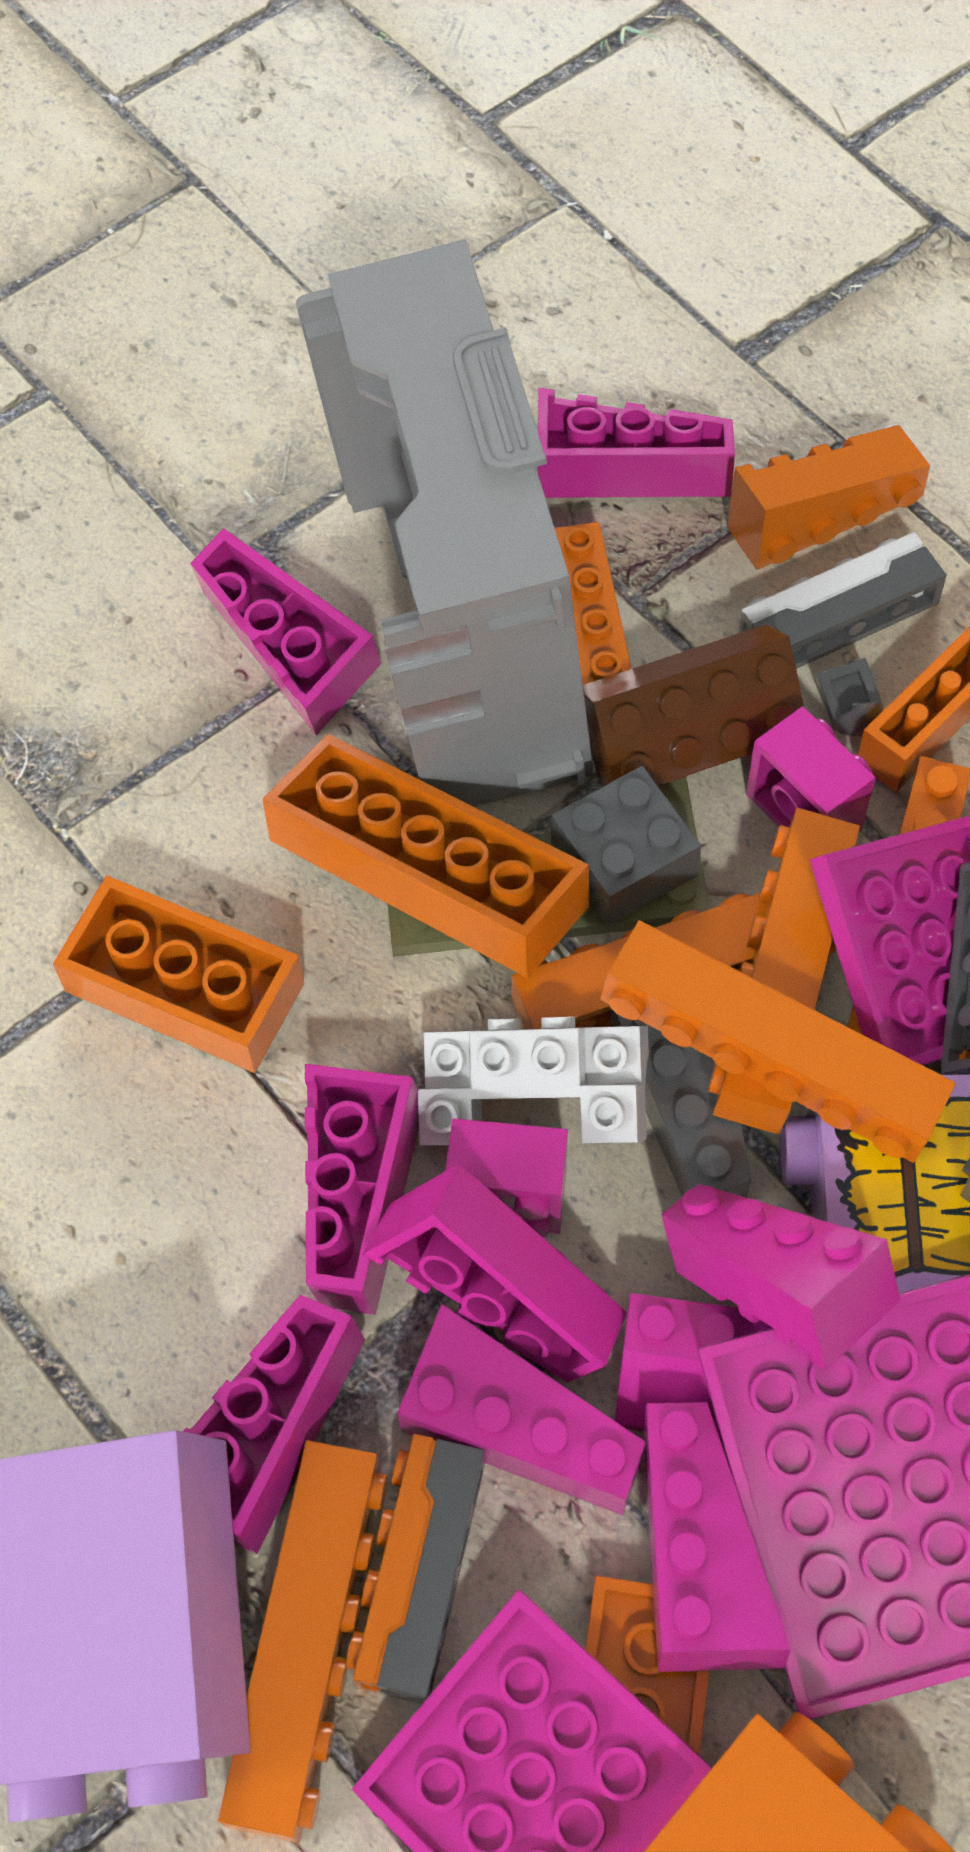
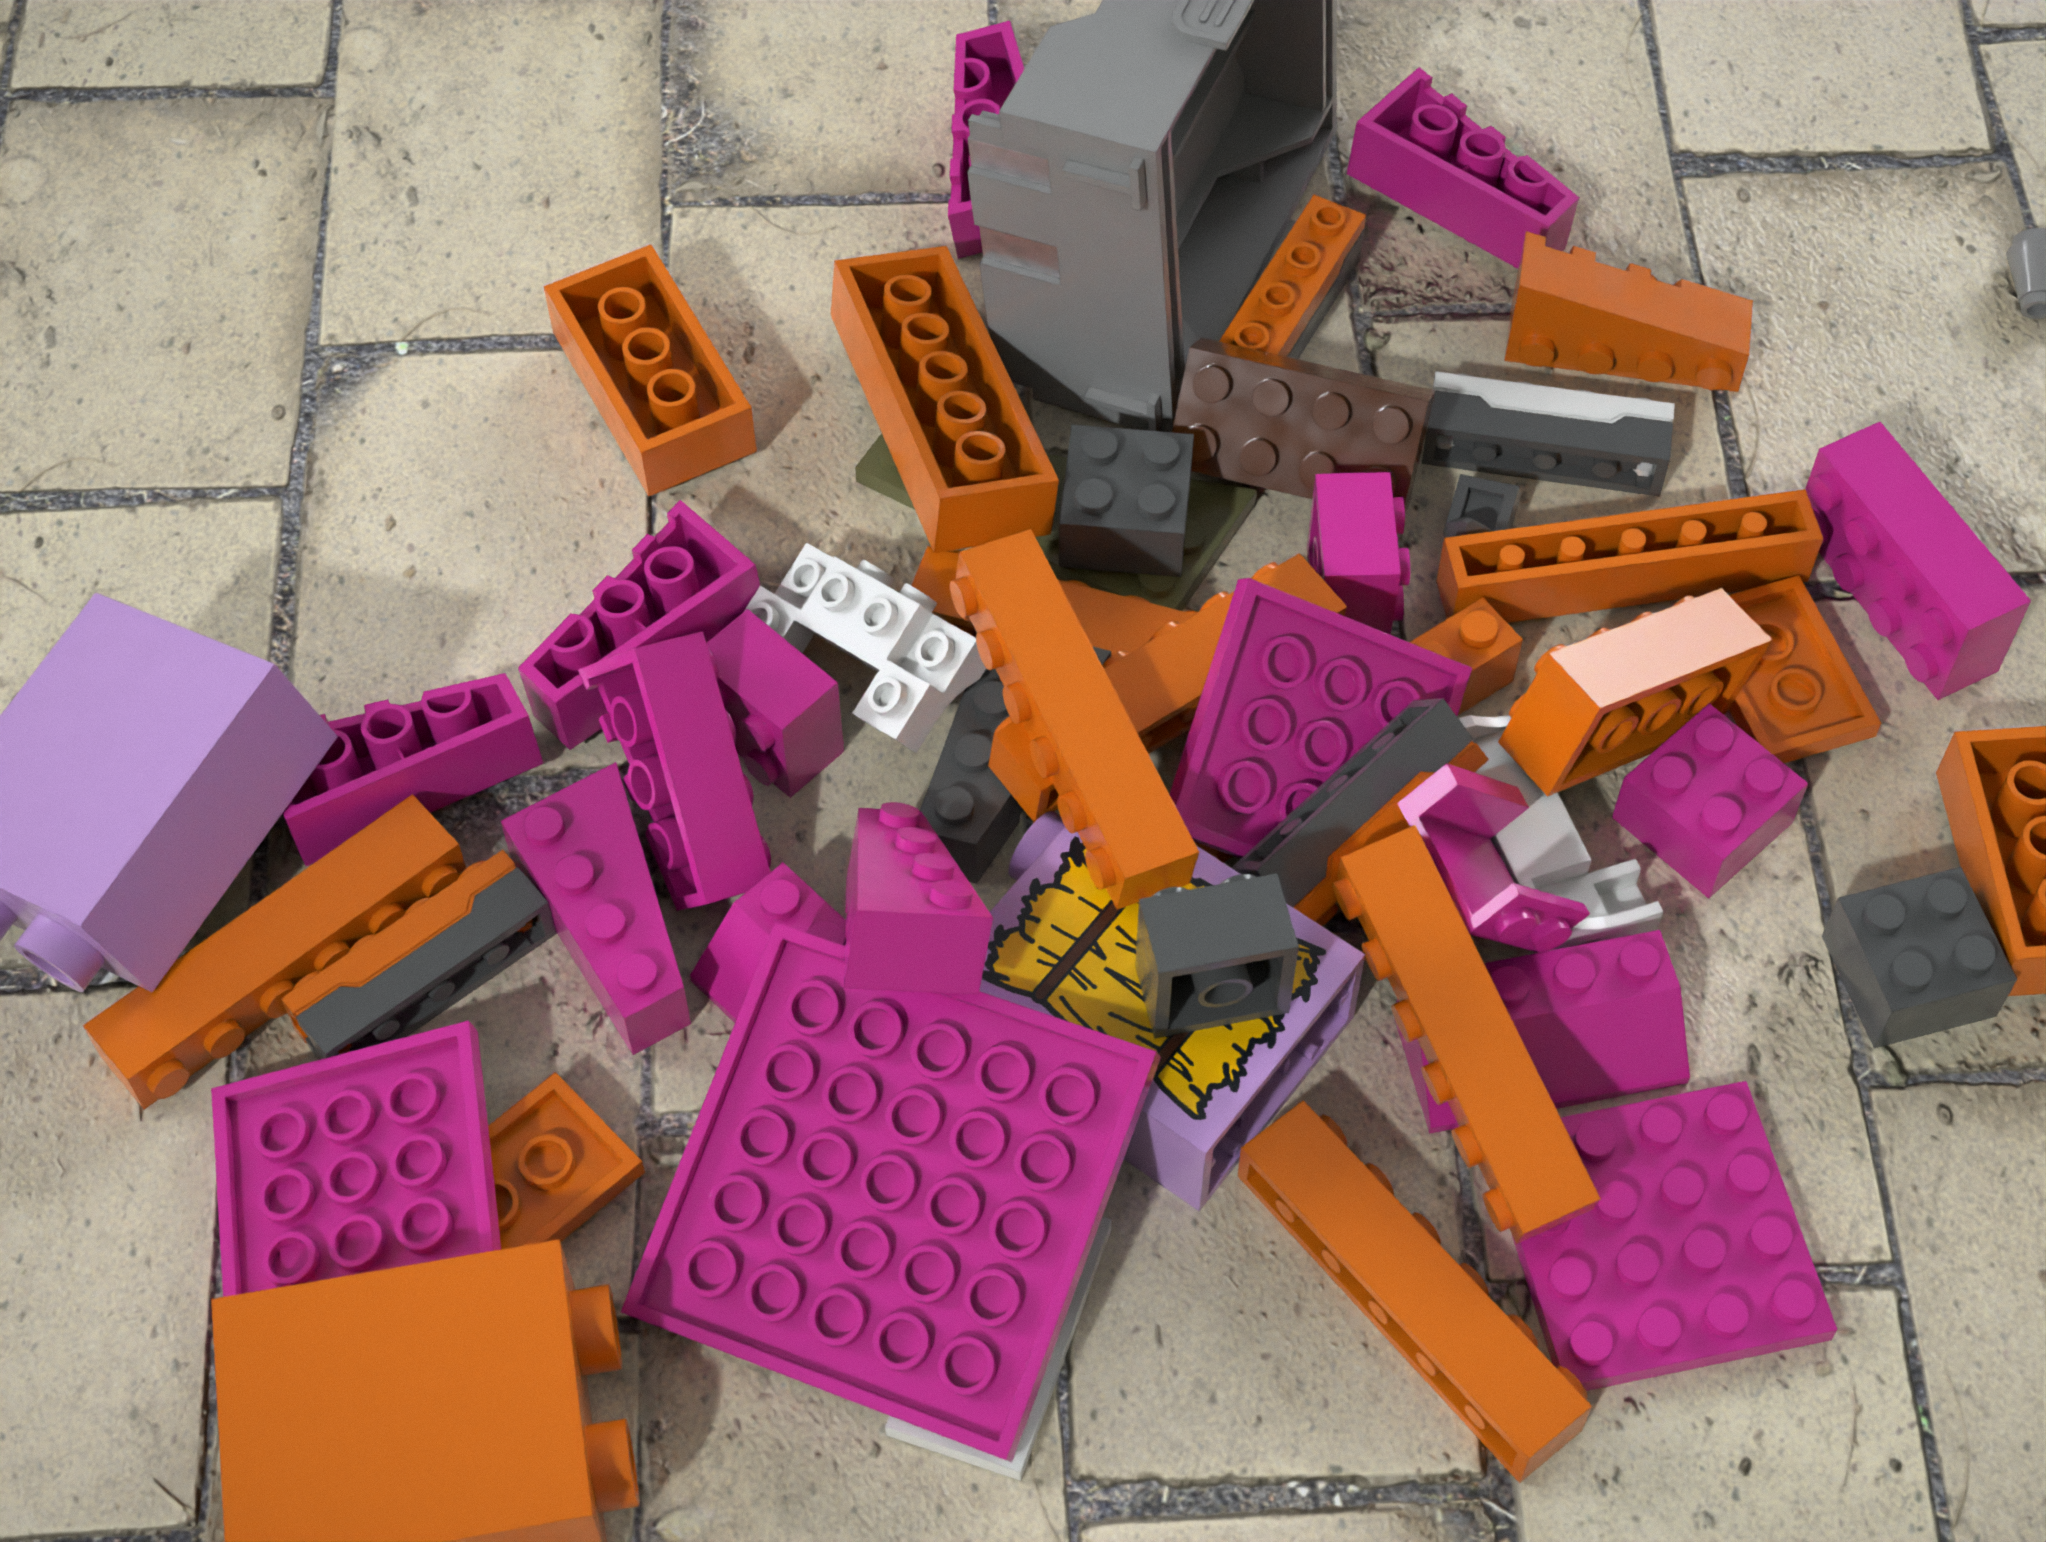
camera: 35 degrees right, 5 degrees down
dark pink wedge [643,1402,791,1672] -> none

